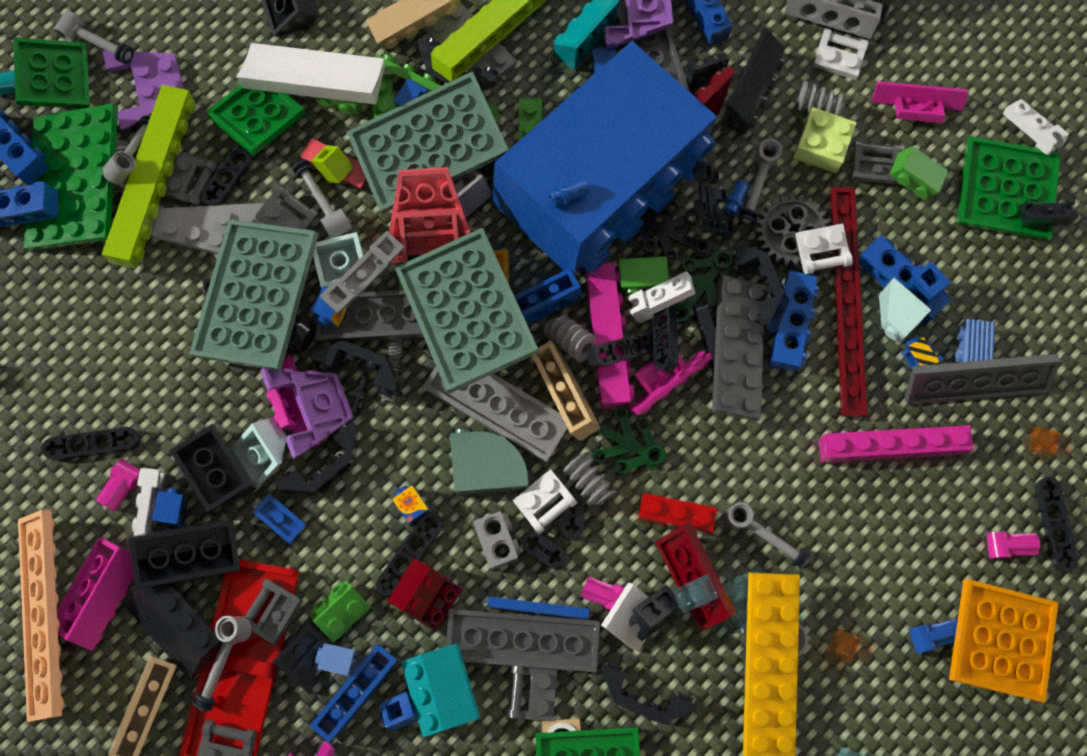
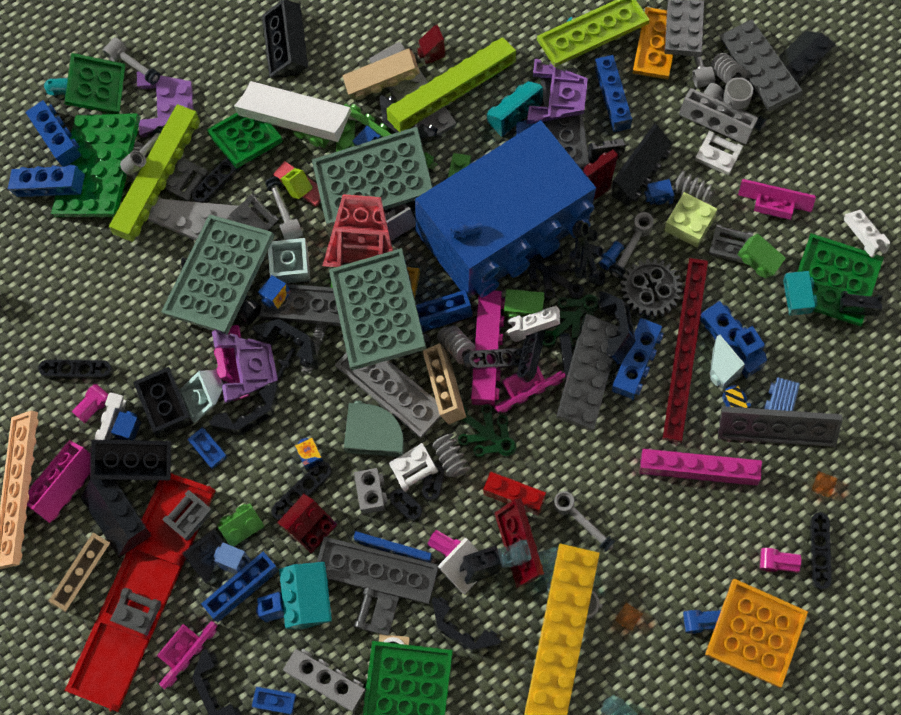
camera: 20 degrees right, 5 degrees down
light grey piece [192,616,252,711] -> none
light grey slope [320,231,404,313] -> none
white plate [795,224,853,274] -> none
none -> blue brick [644,179,674,205]
none -> teal brick [783,271,817,316]

